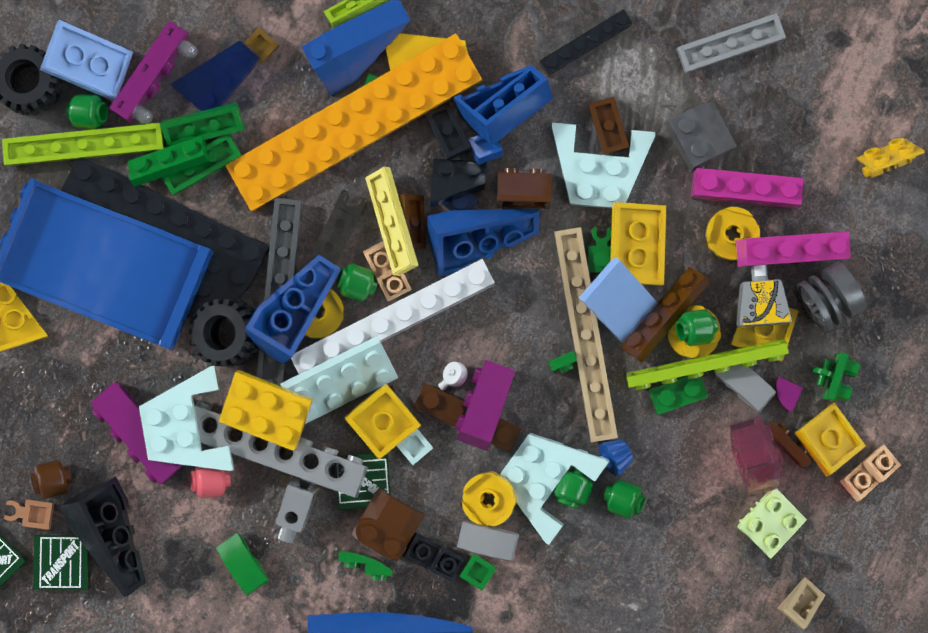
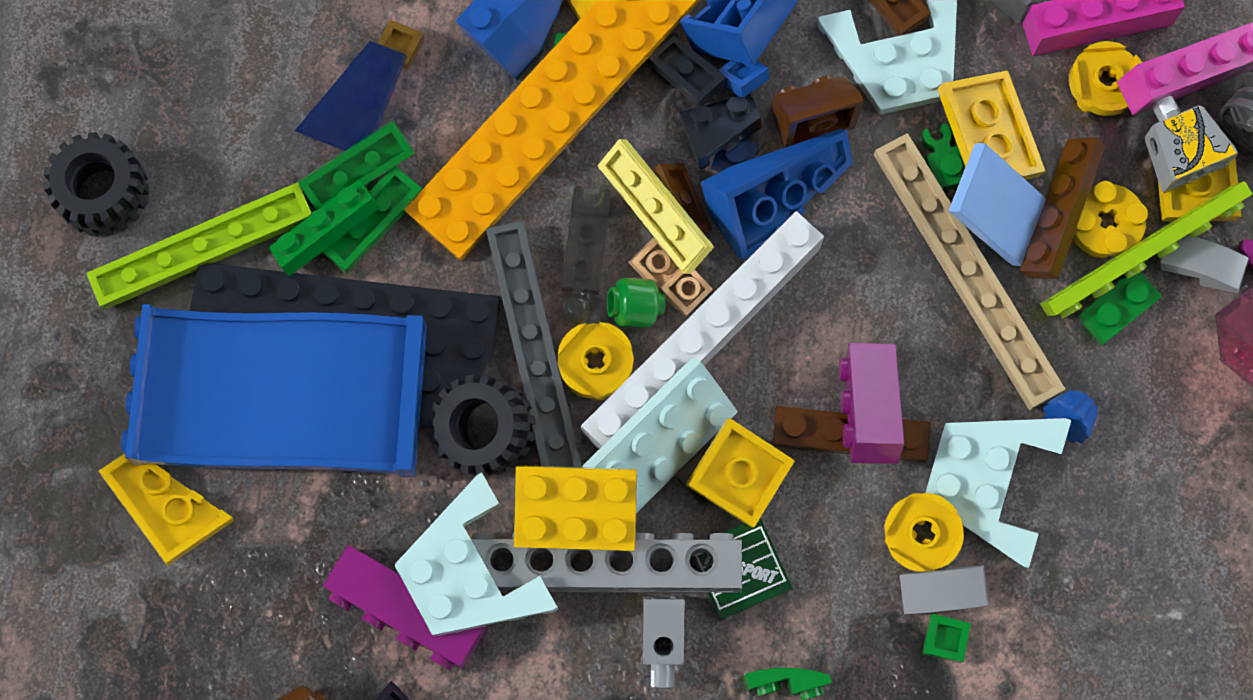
camera: 20 degrees left, 10 degrees down
light blue tile [40,20,133,101] -> none
green head [66,94,108,129] -> none
magenta piece [109,21,198,124] -> none
coral head [190,466,230,498] -> none
blue wedge [244,255,341,364] -> none
reddish brown slope [351,487,425,561] -> none
light aqua plate [397,429,433,465] -> none
black slope [402,532,465,582] -> none
white piece [438,362,468,391] -> none
green plate [548,351,577,375] -> none
green head [554,467,593,509] -> none
green head [604,480,646,519] -> none
green head [676,309,718,346] -> none

